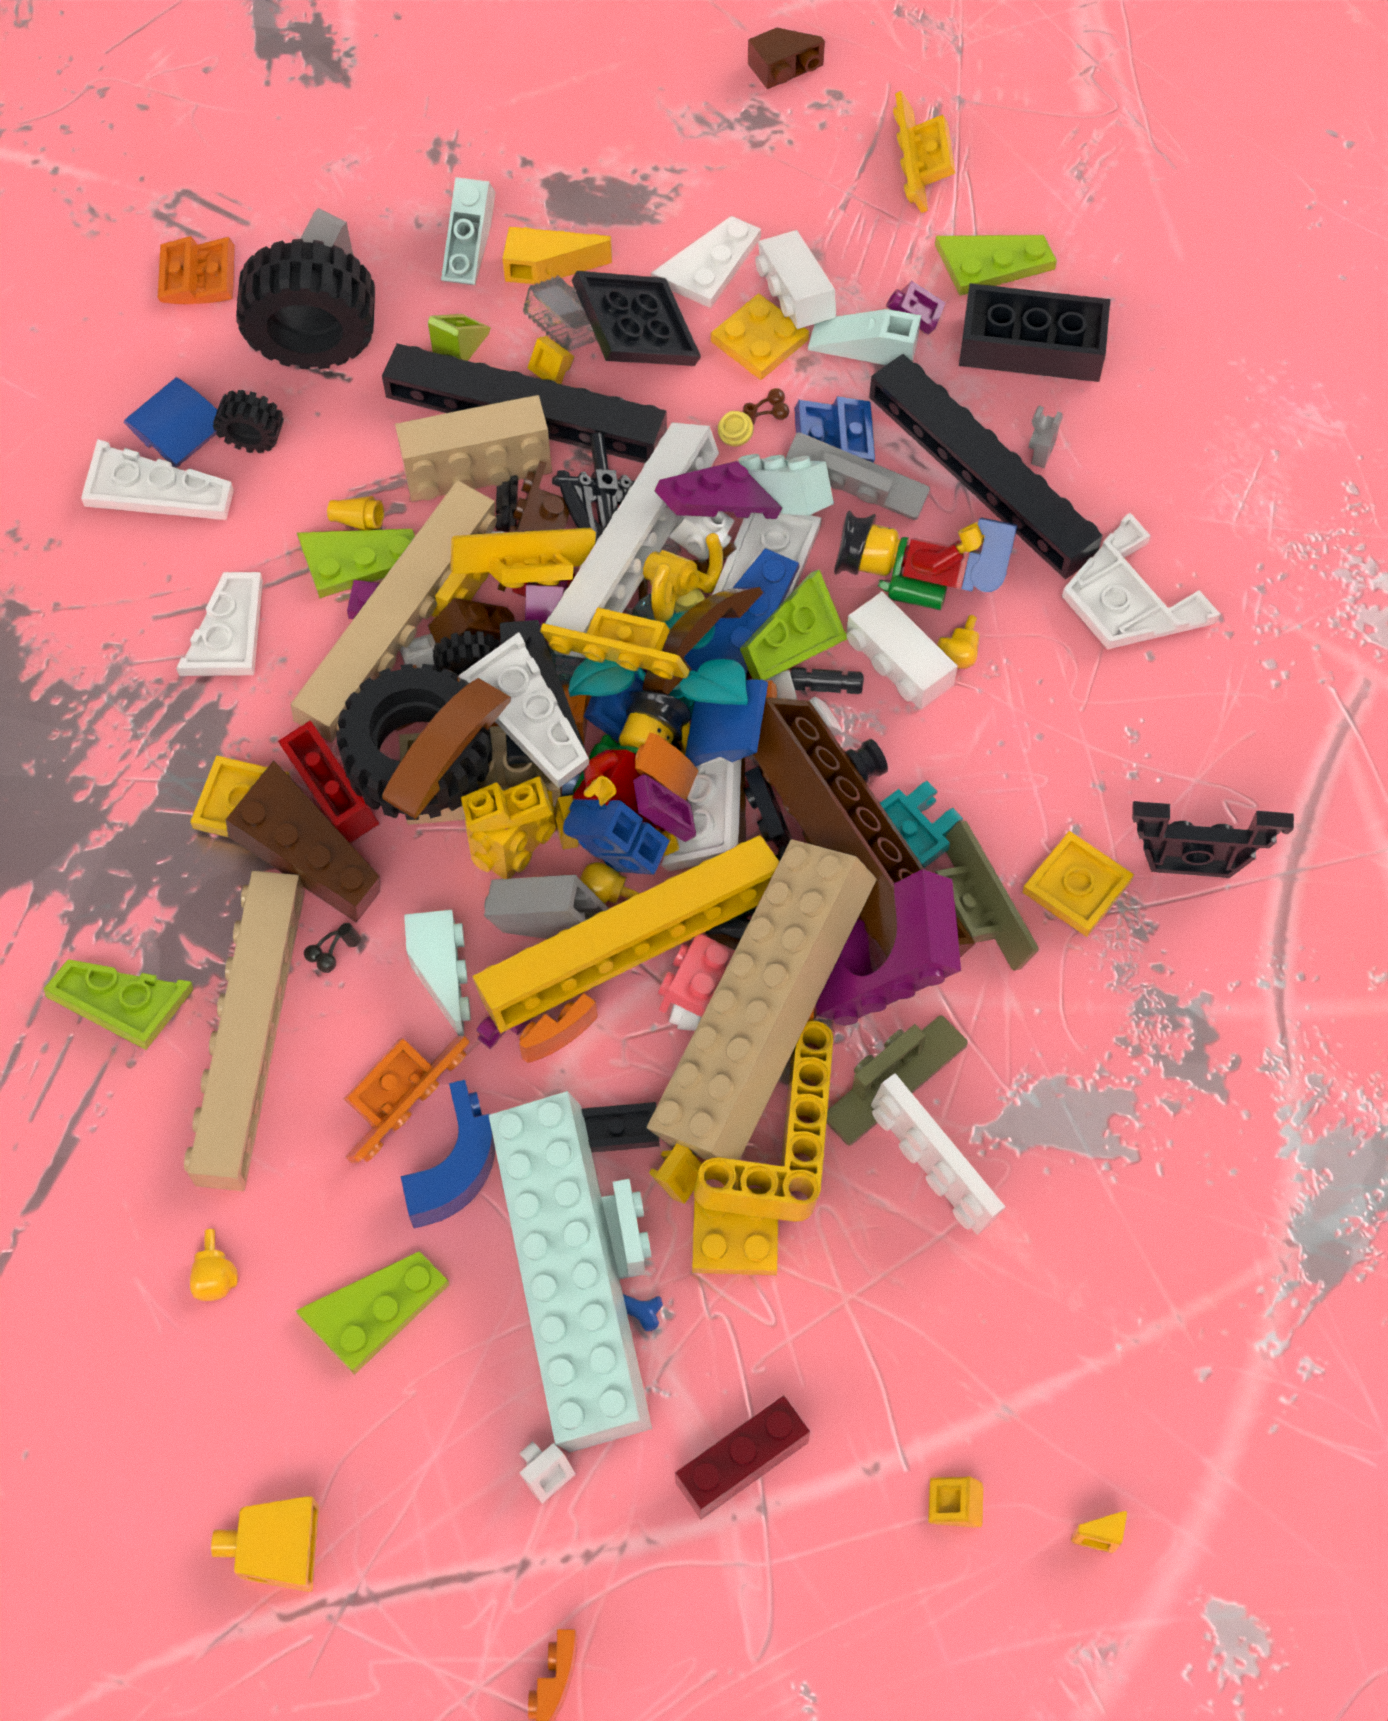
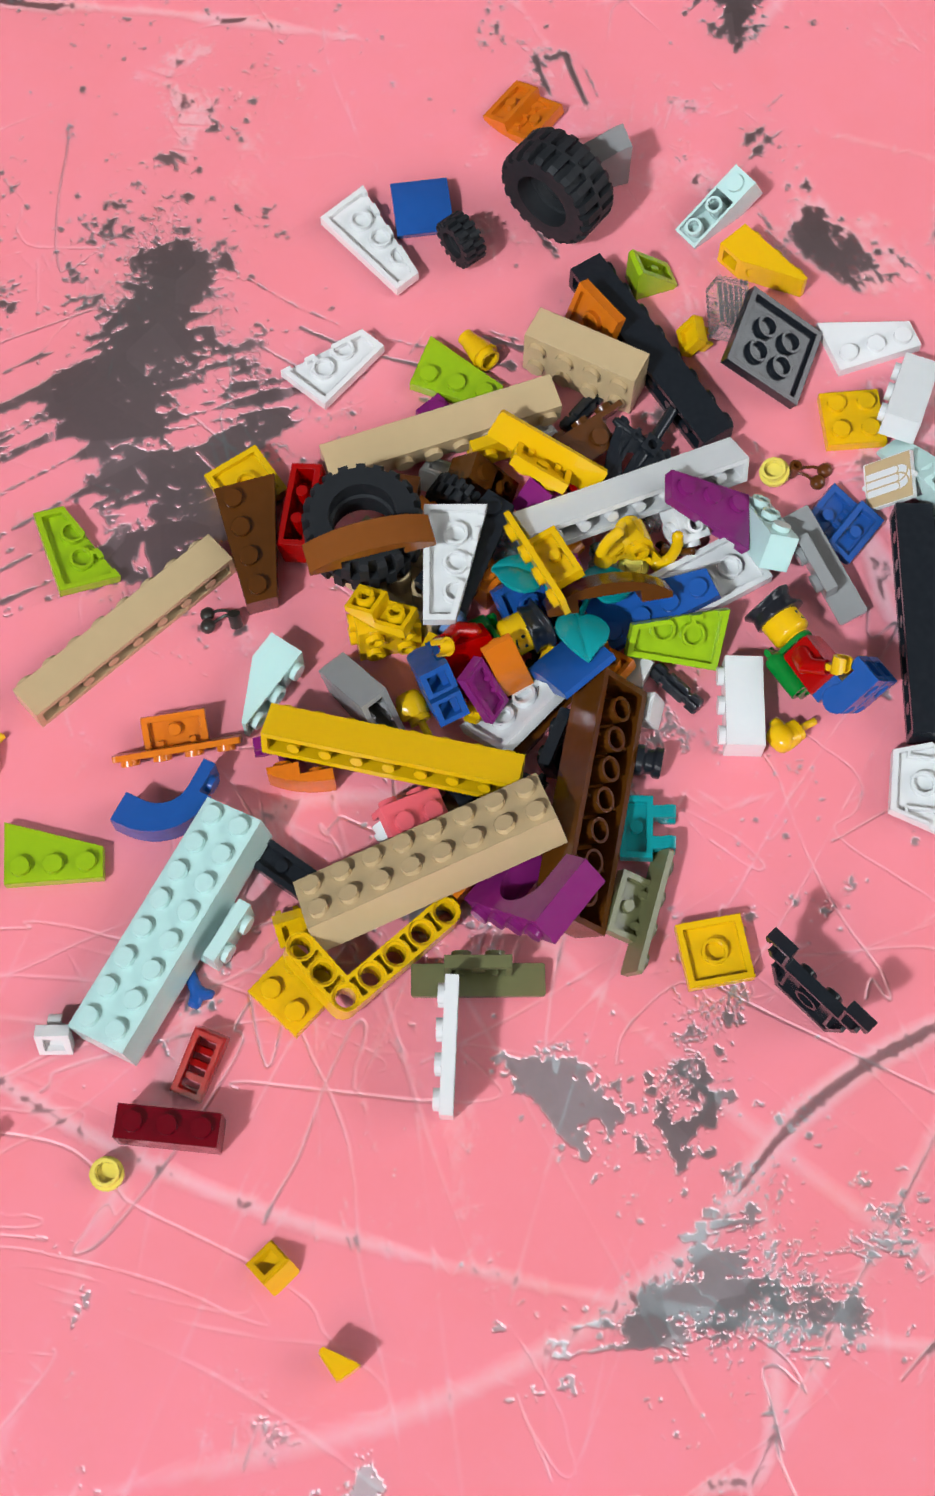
camera: 40 degrees right, 5 degrees up
none -> light yellow plate [89,1156,125,1192]
none -> red slope [170,1025,230,1103]
none -> orange plate [565,279,626,340]
none -> piece [862,449,918,511]

